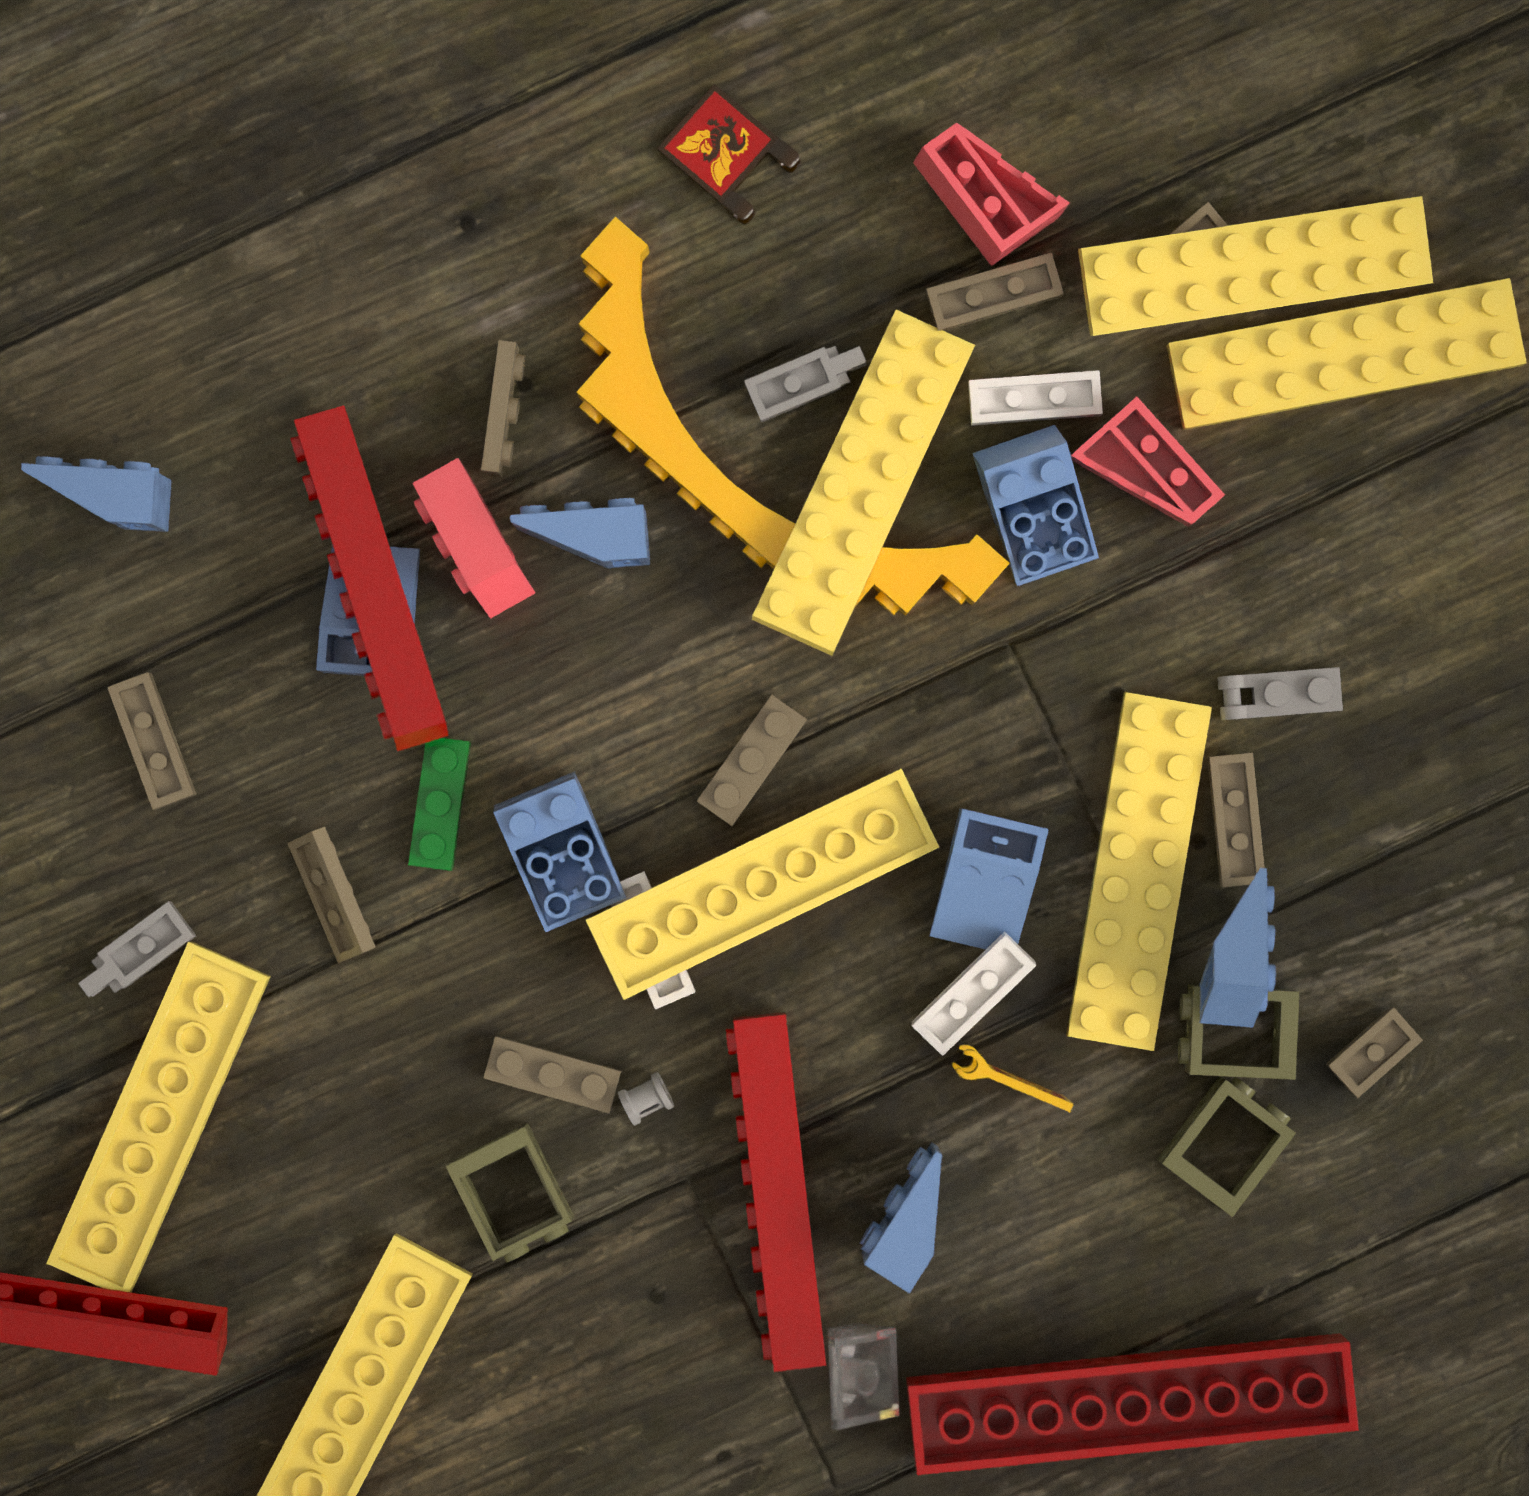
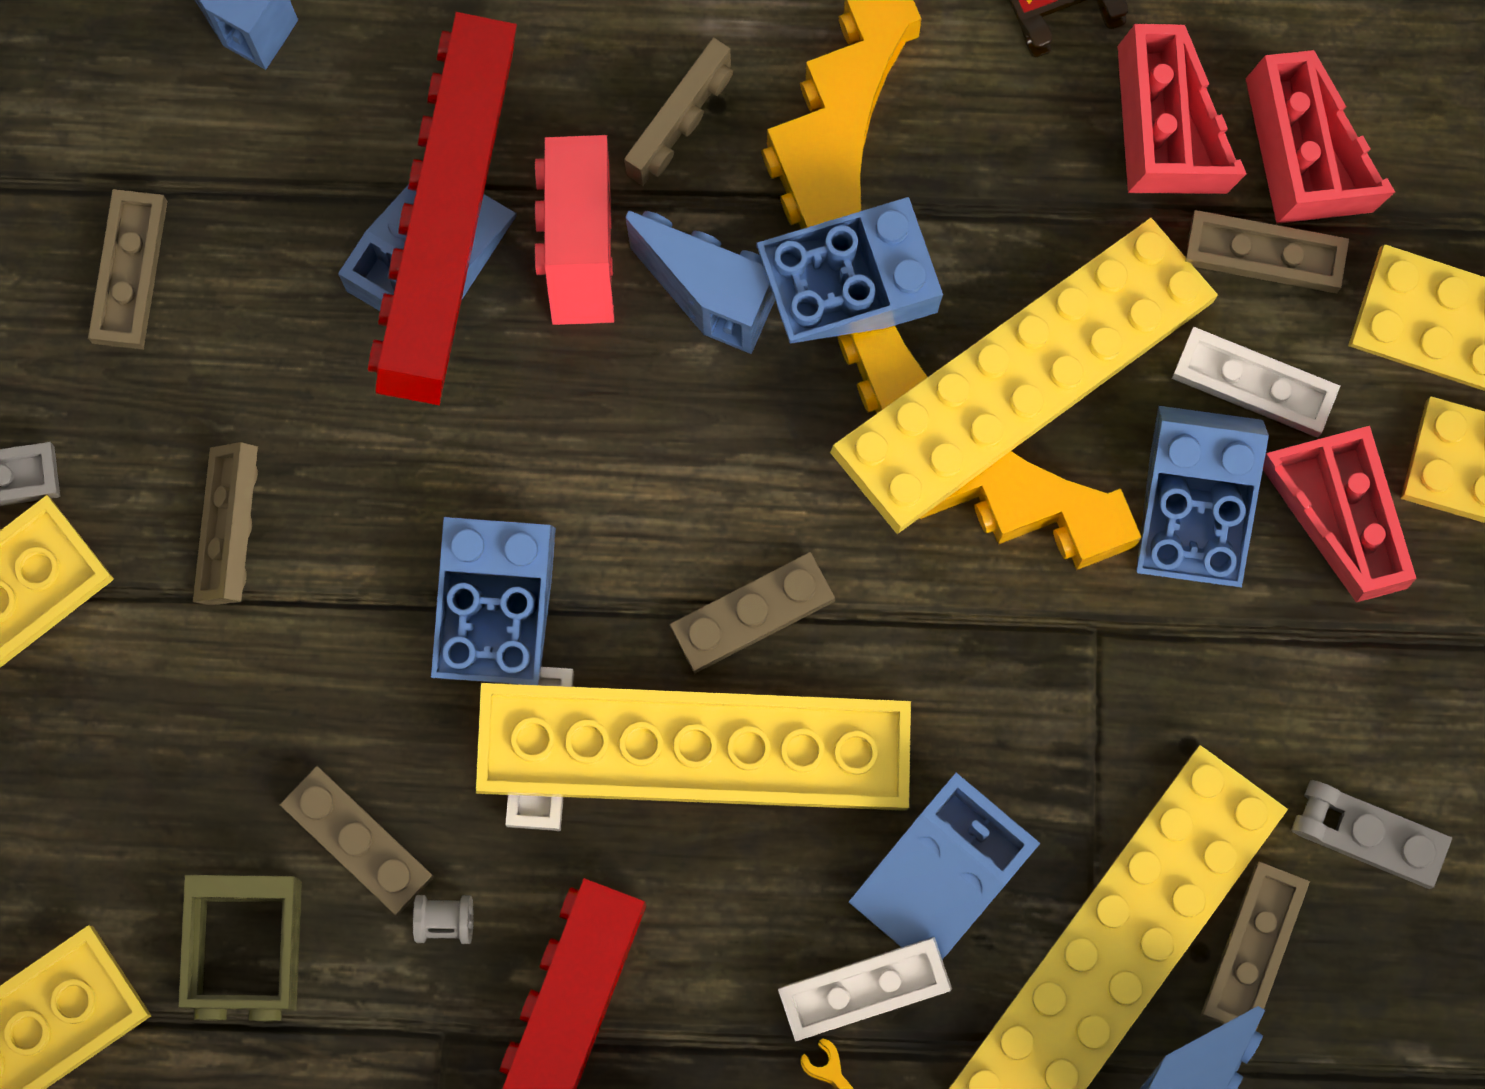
camera: 25 degrees right, 10 degrees down
green plate [408,738,471,871] -> none
light grey hinge [744,346,867,423] -> none
none -> medium blue slope [757,197,943,343]
none -> coral wedge [1117,24,1247,194]

